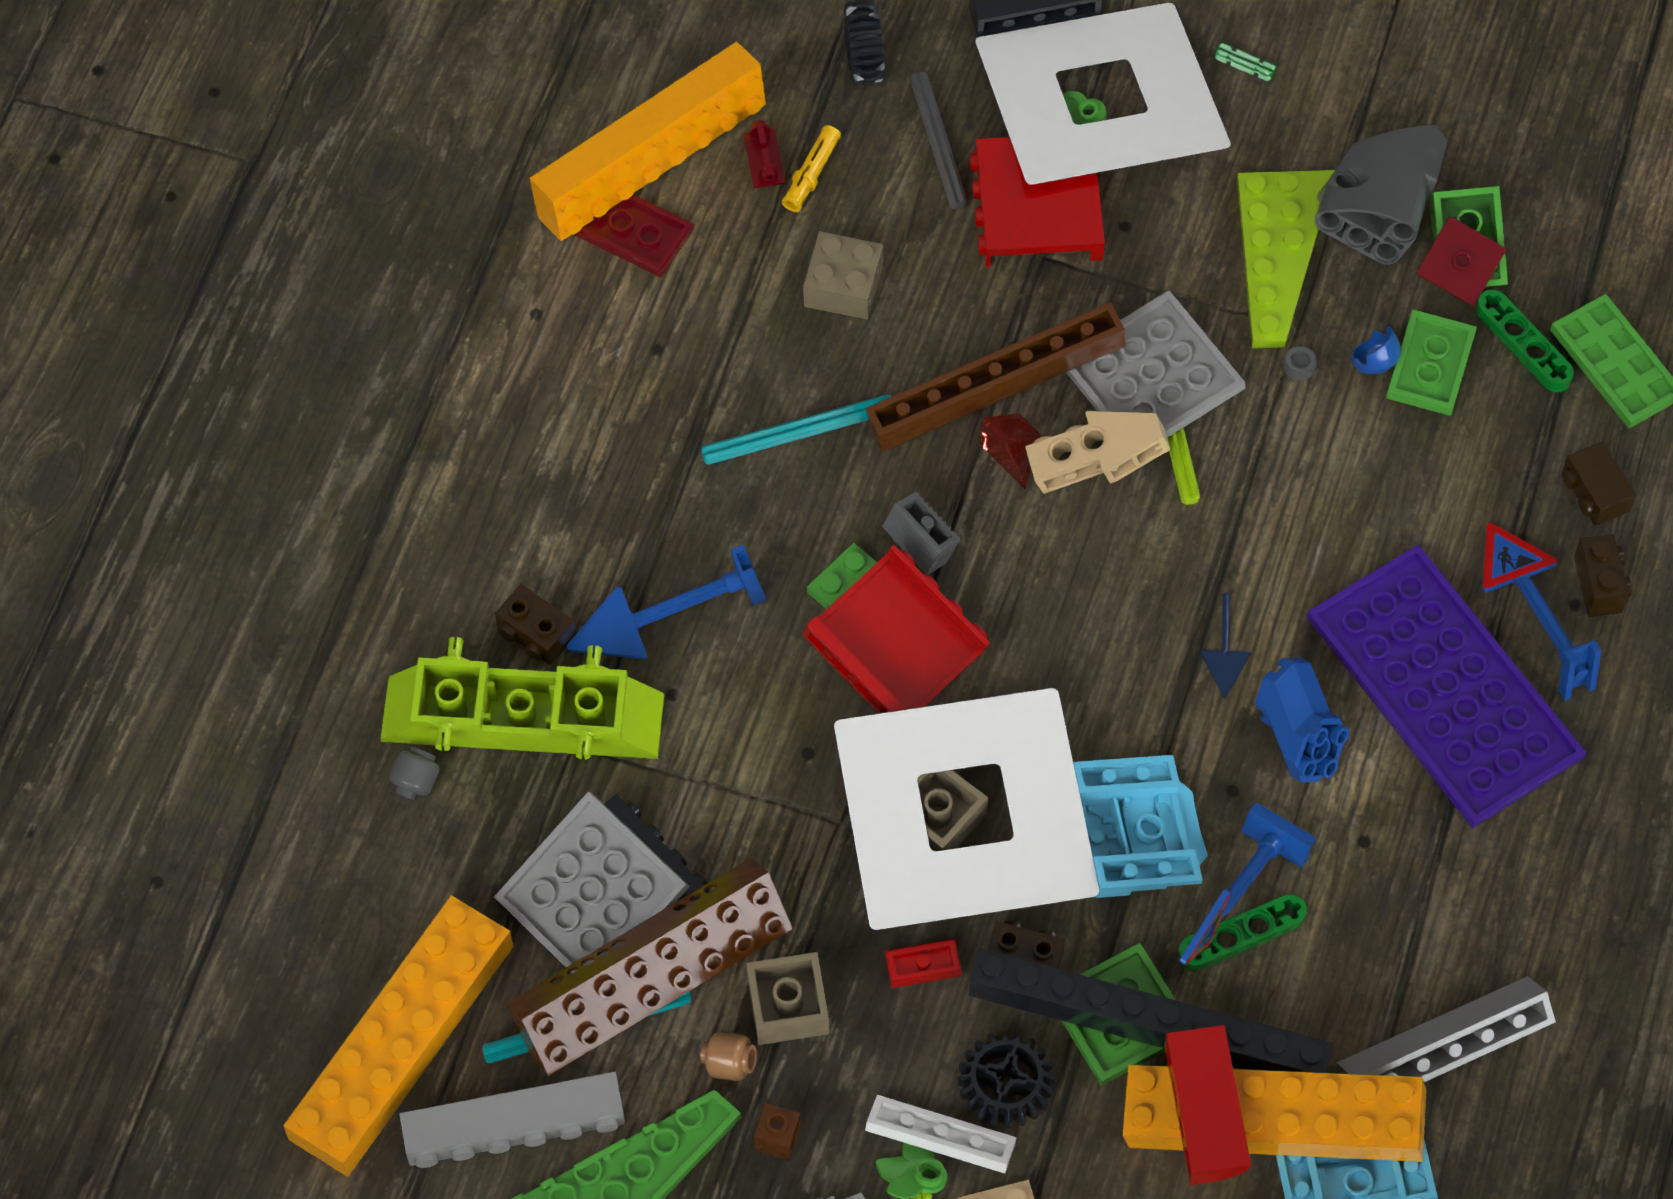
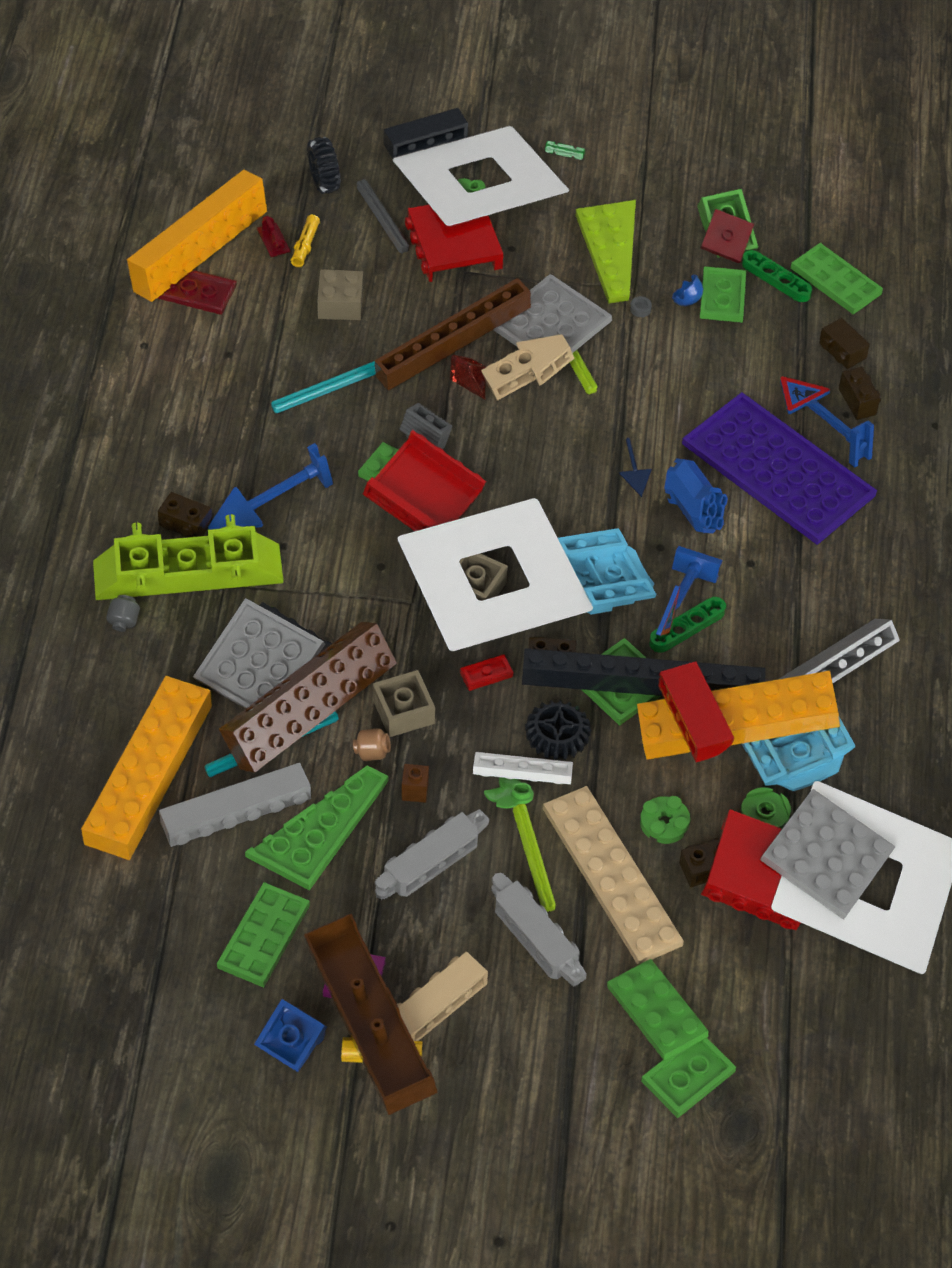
camera: 15 degrees left, 10 degrees down
dark grey panel [1315,125,1448,265] -> none

